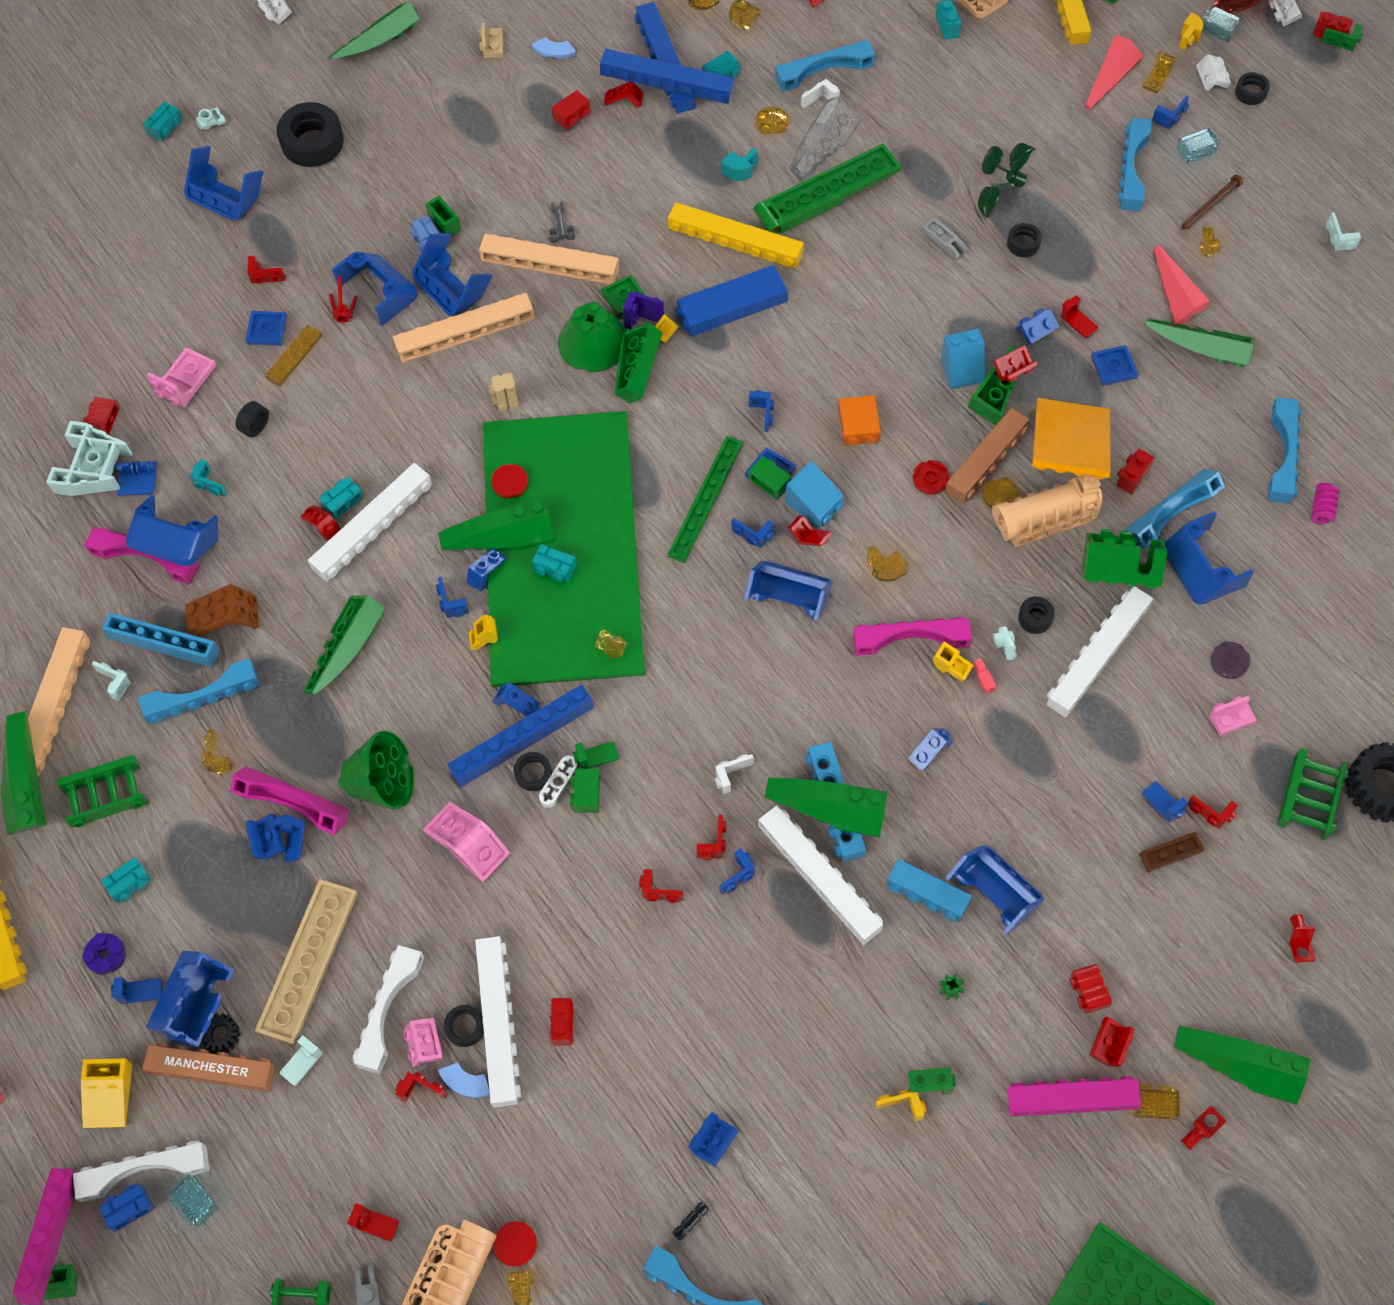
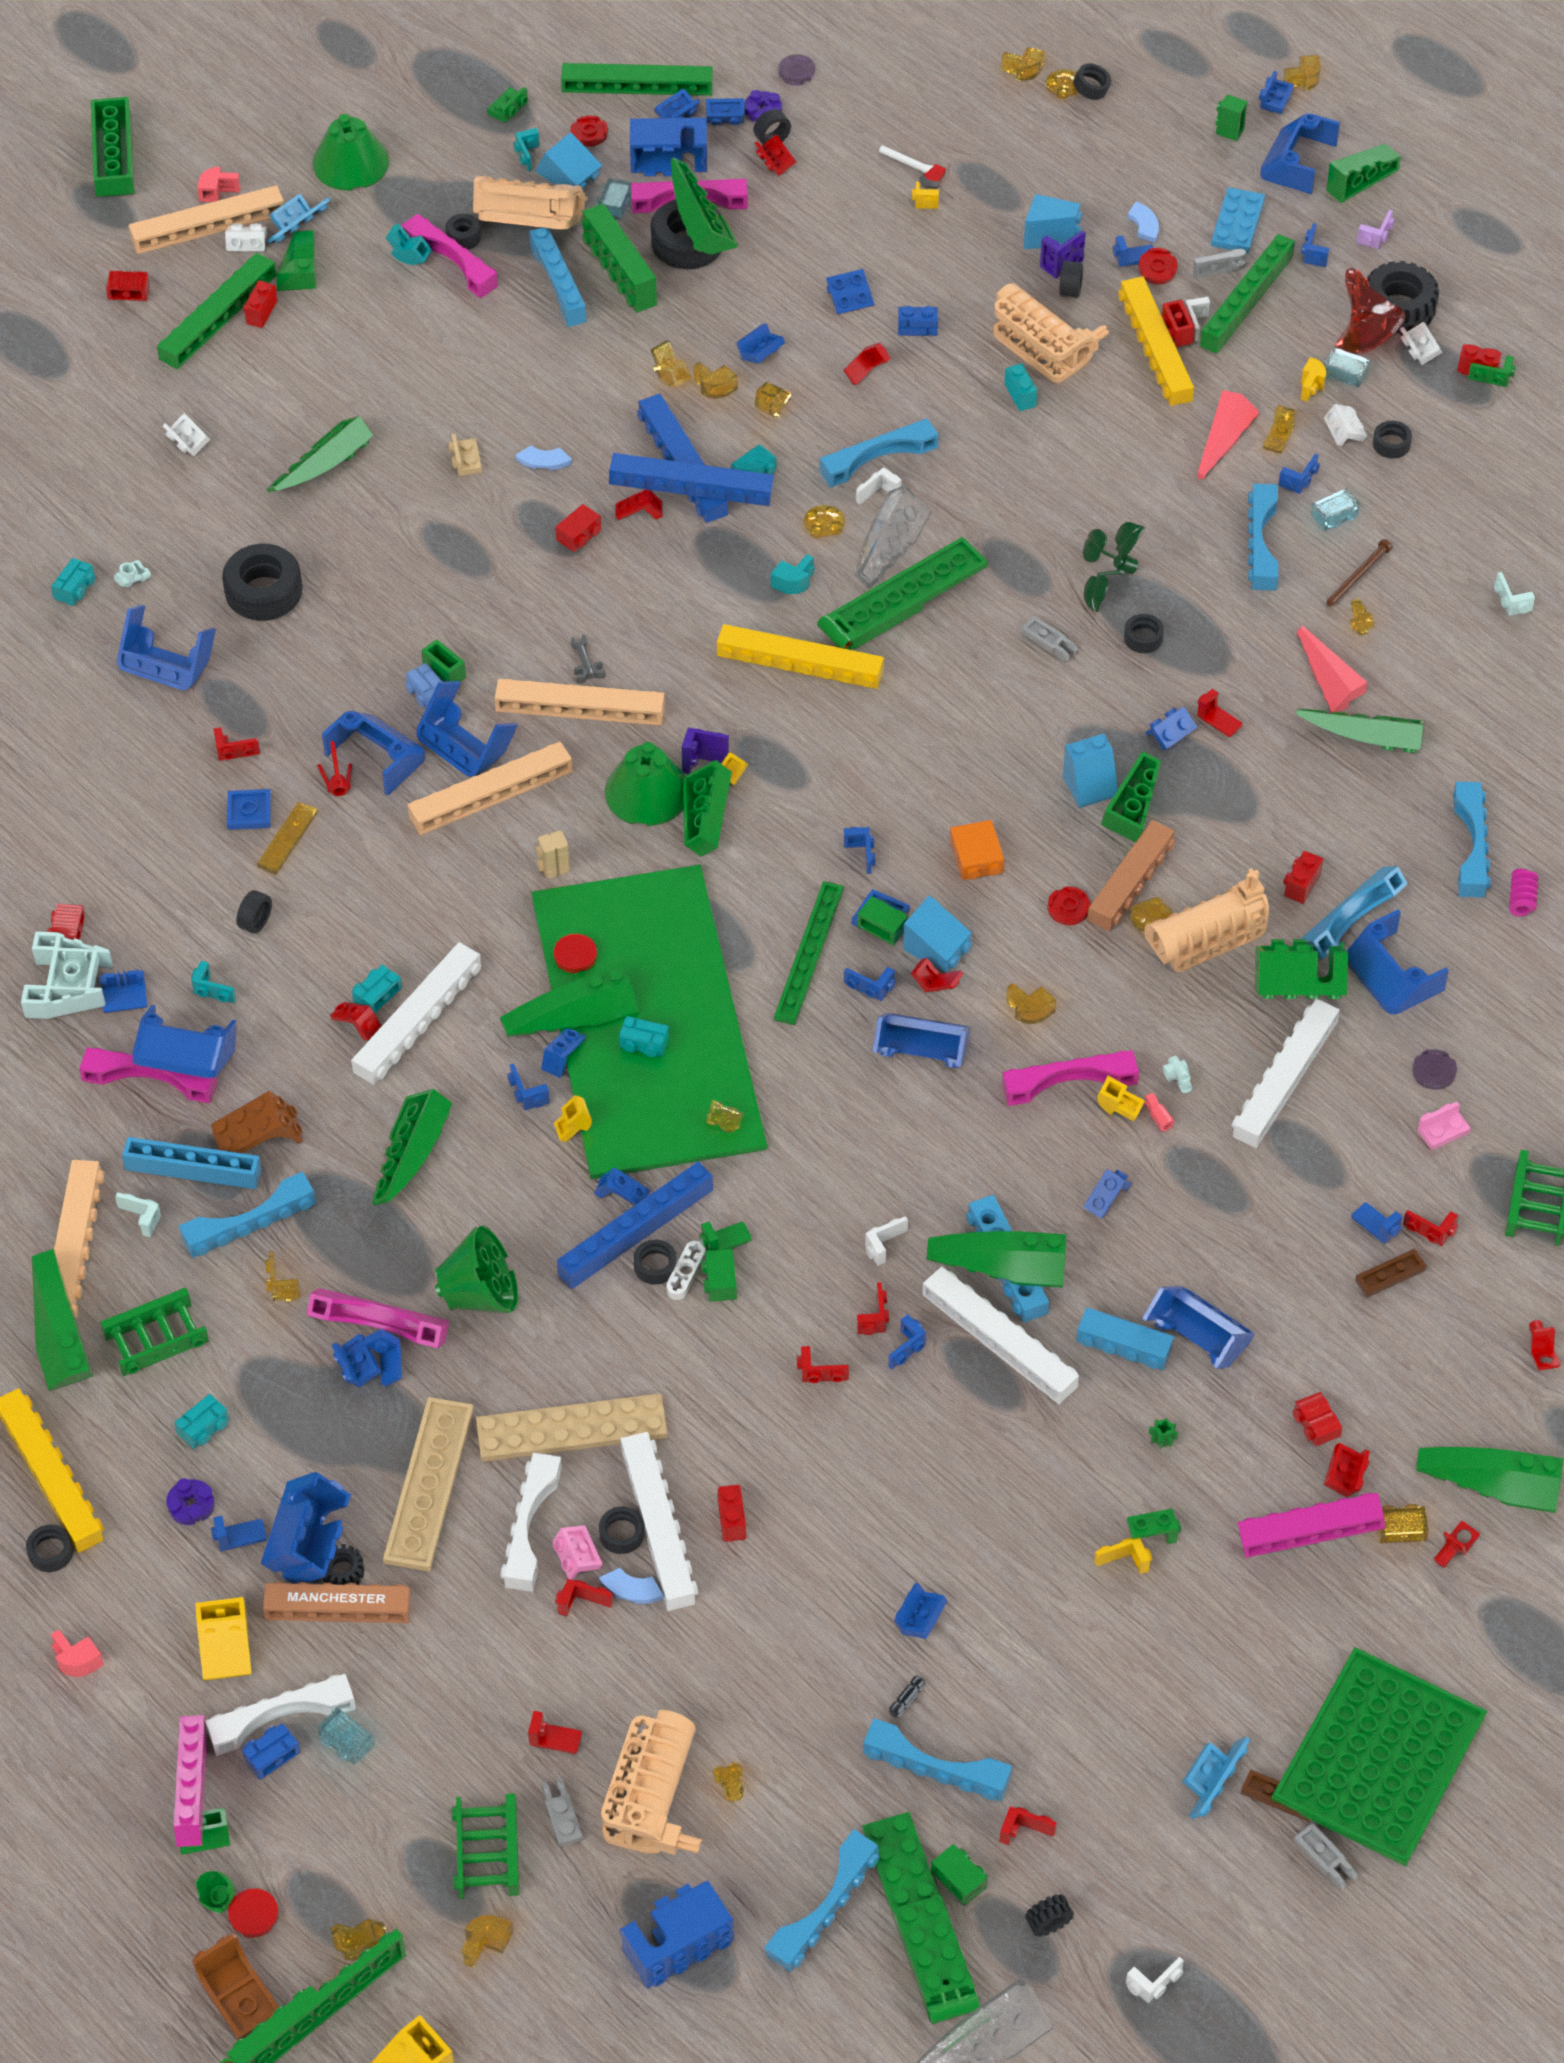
camera: 10 degrees left, 10 degrees down
bright pink bracket [146,348,217,408] -> none
light aqua bracket [280,1035,323,1086] -> none
bright pink bracket [423,802,510,882] -> none
red tile [493,1221,538,1267] -> none
green tile [601,275,646,317] -> none
blue brick [675,265,788,336] -> none
bracket [992,345,1038,382] -> none
black tyre [1018,596,1054,634] -> none
light orange tile [1032,398,1111,479] -> none
blue plate [1091,345,1138,386] -> none
none -> tan plate [476,1393,667,1462]

